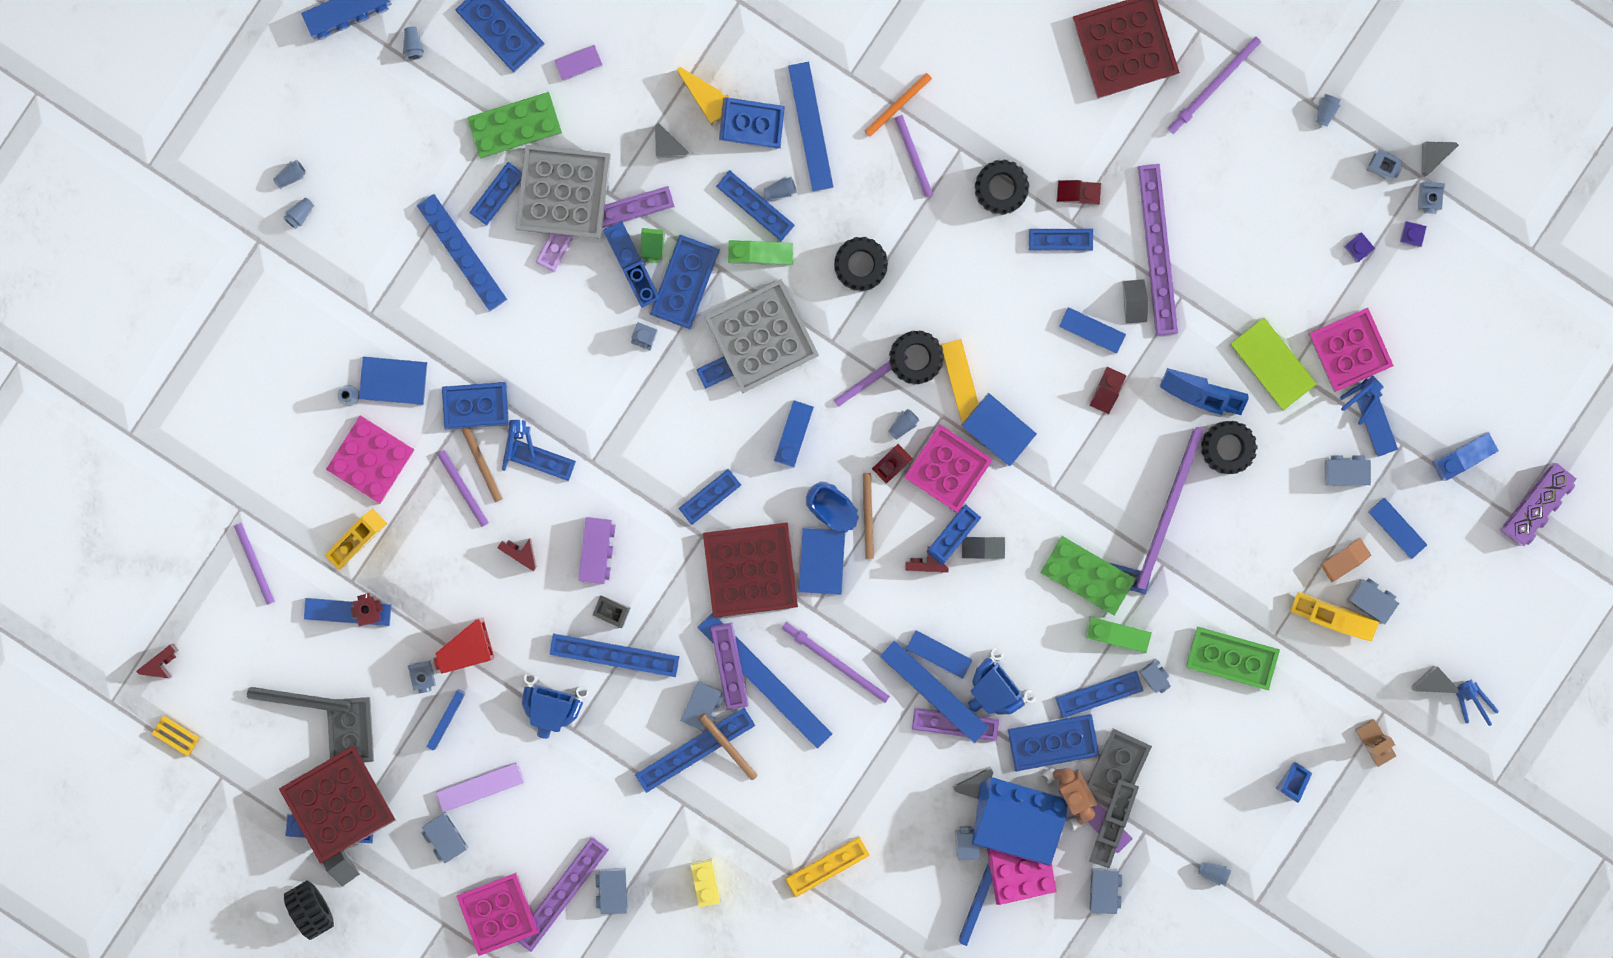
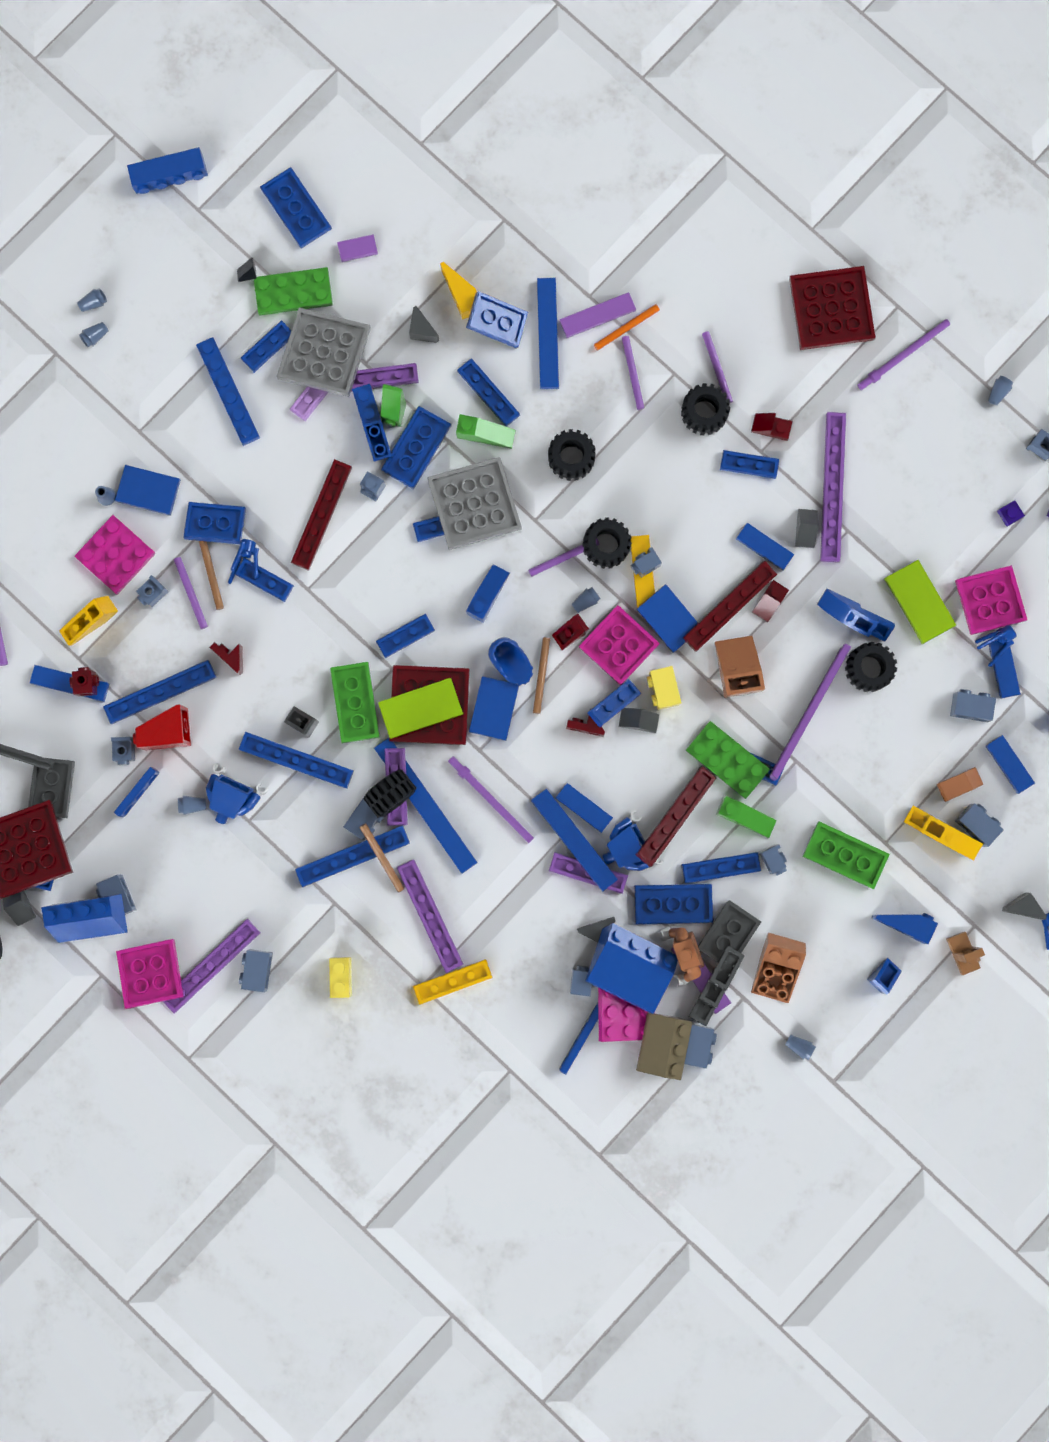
camera: 15 degrees right, 5 degrees down
sand blue cone [403,27,424,60] -> none
lavender tile [436,762,524,812] -> none
medium lavender brick [578,517,616,584] -> none
sand blue cone [764,176,797,200] -> none
none -> blue slope [41,894,128,943]
none -> blue tile [103,660,217,724]
none -> sand blue brick [136,575,168,607]
none -> sand blue cone [178,796,206,815]
none -> black slope [237,258,257,282]
none -> dark red tile [291,459,352,571]
none -> bright green plate [330,662,380,744]
none -> black tyre [363,769,416,818]
none -> lime tile [378,678,463,739]
none -> medium lavender tile [397,859,464,973]
none -> medium lavender tile [560,292,636,338]
none -> sand blue brick [630,547,662,578]
none -> dark red tile [635,766,716,867]
none -> dark tan slope [636,1012,692,1080]
none -> light yellow brick [646,666,681,710]
none -> dark red tile [683,561,777,652]
none -> medium lavender bar [702,331,733,403]
none -> nougat slope [714,636,765,698]
none -> nougat slope [751,933,806,1003]
none -> blue slope [872,913,938,944]

